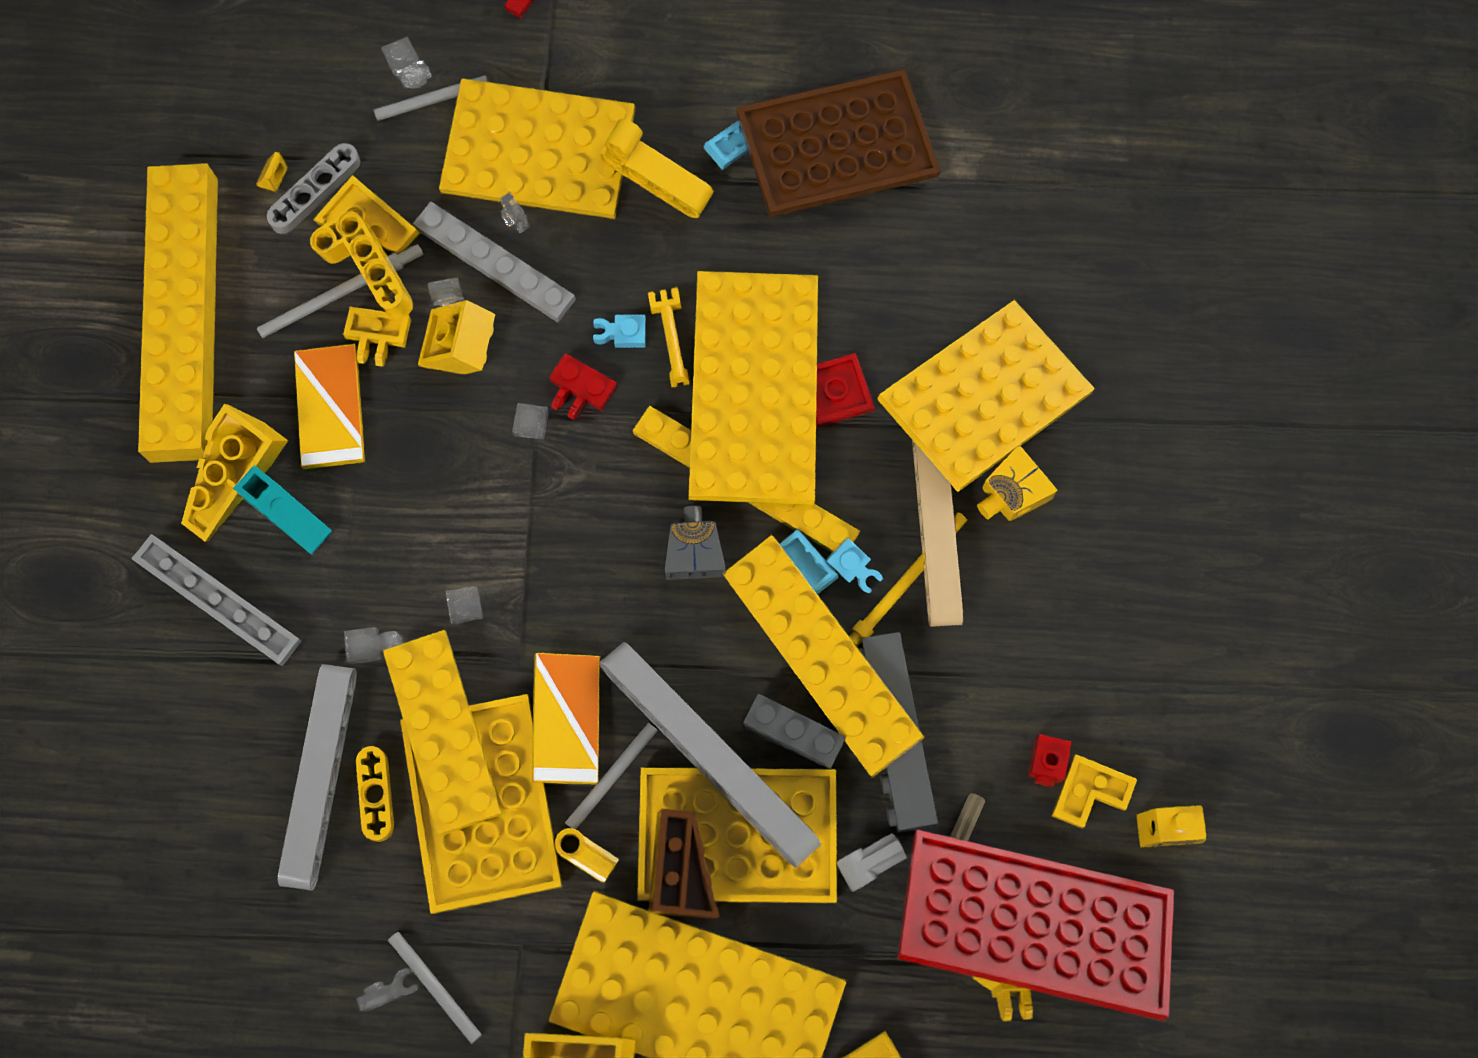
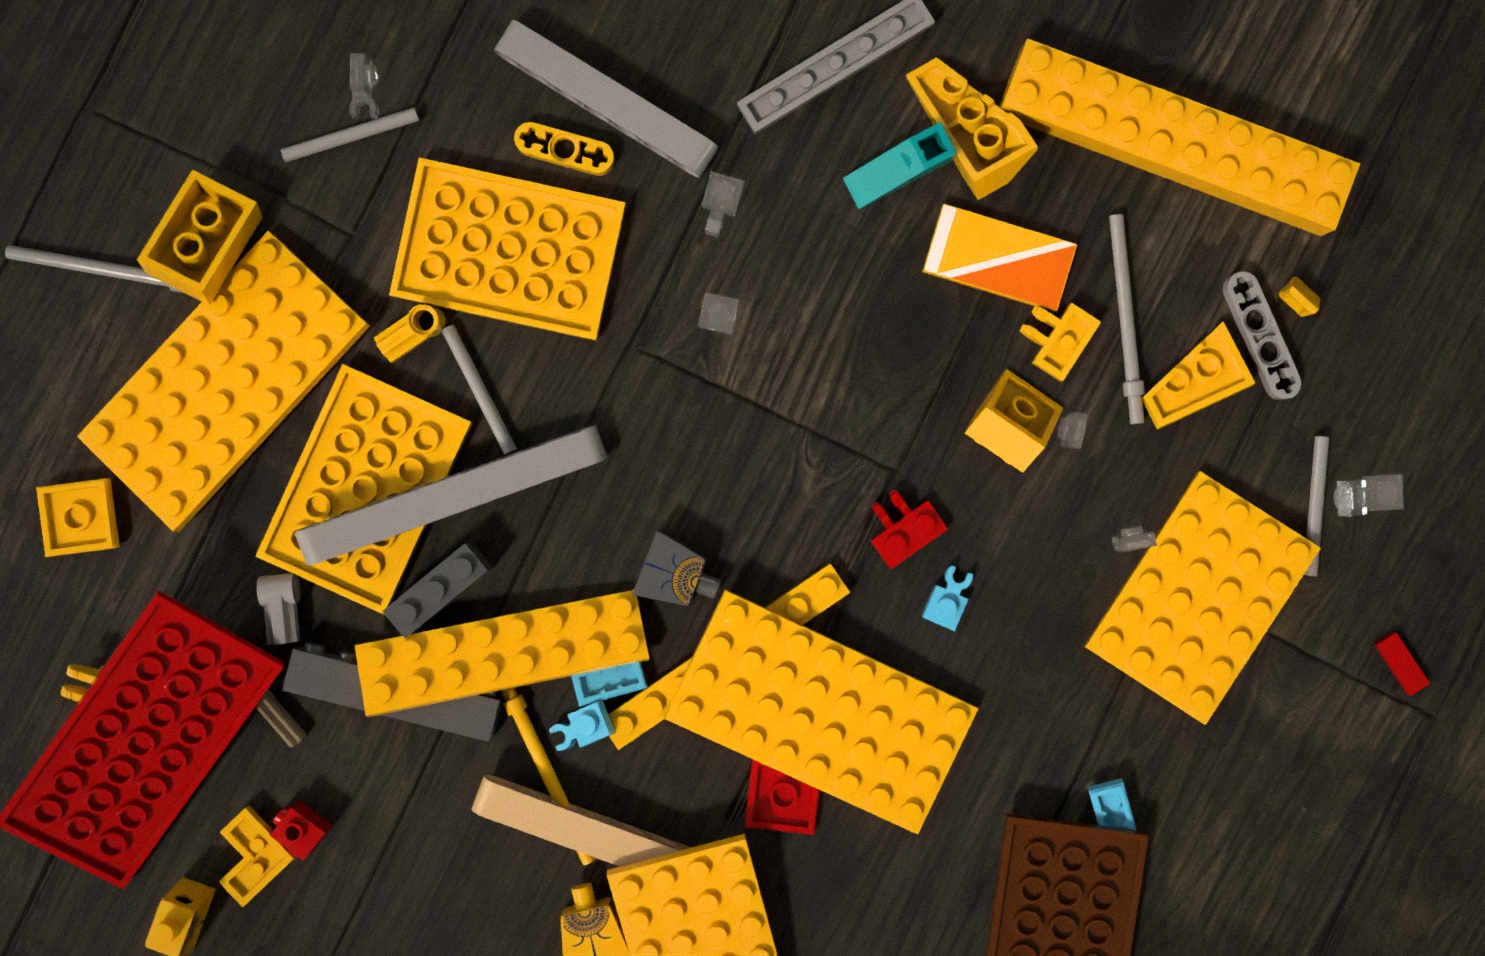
camera: 105 degrees right, 15 degrees up
yellow beam [310,211,413,319] -> none
yellow plate [383,630,502,836] -> none
light grey plate [413,202,576,322] -> none
clear plate [512,403,549,440] -> none
tile [532,653,600,785] -> none
yellow beam [600,119,714,218] -> none
yellow hinge [648,287,690,387] -> none
reddish brown wedge [648,809,720,919] -> none

